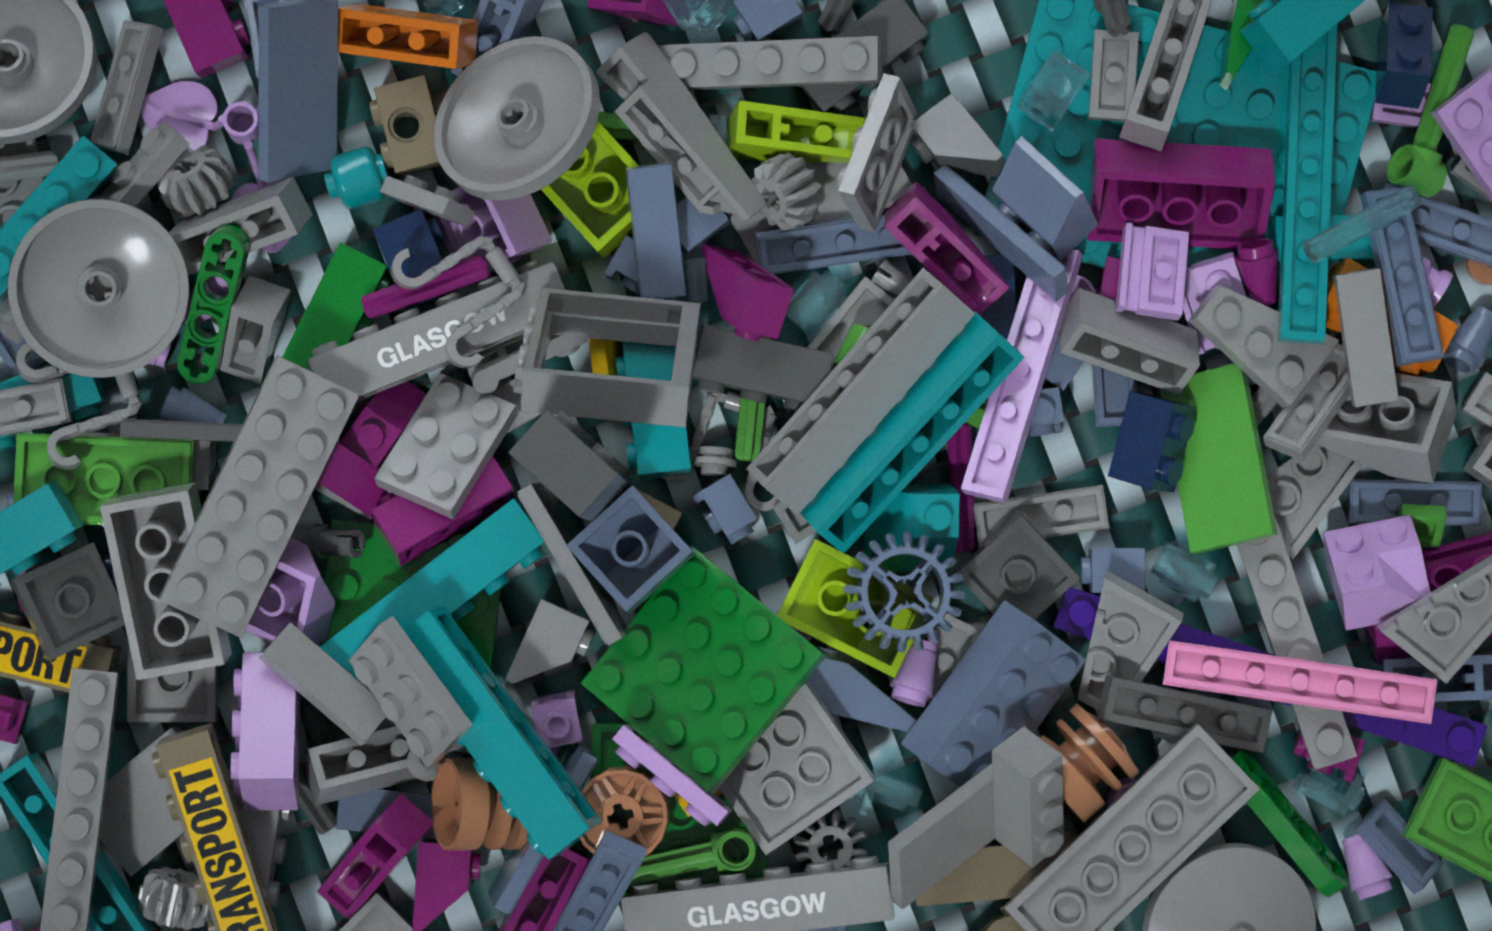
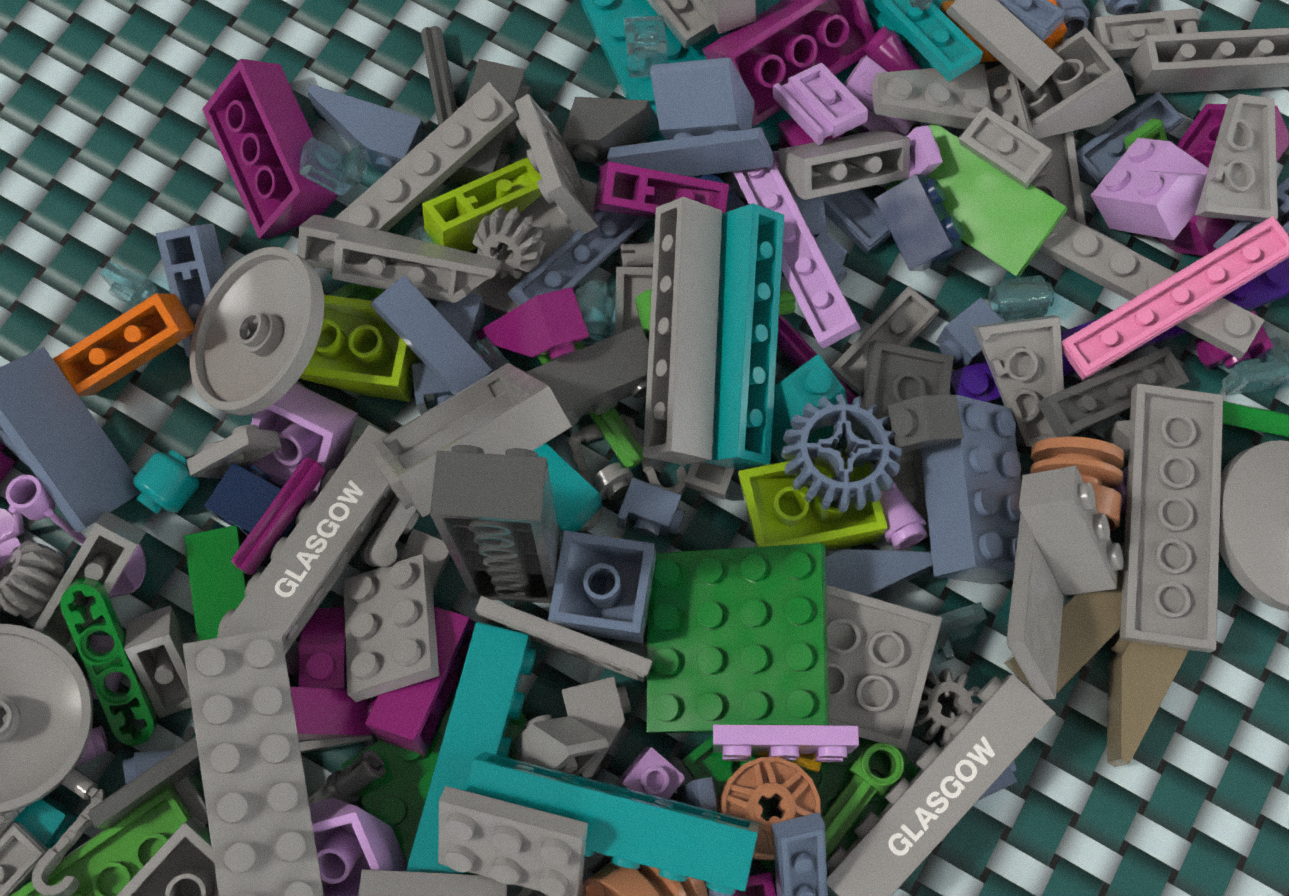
camera: 45 degrees left, 15 degrees down
dark tan brick [369,75,442,178] -> none
light grey piece [391,236,524,368] -> none
none -> light grey slope [513,715,609,776]
none -> dark grey slope [884,395,964,454]
none -> lavender plate [906,125,943,178]
none -> light grey plate [959,106,1053,188]

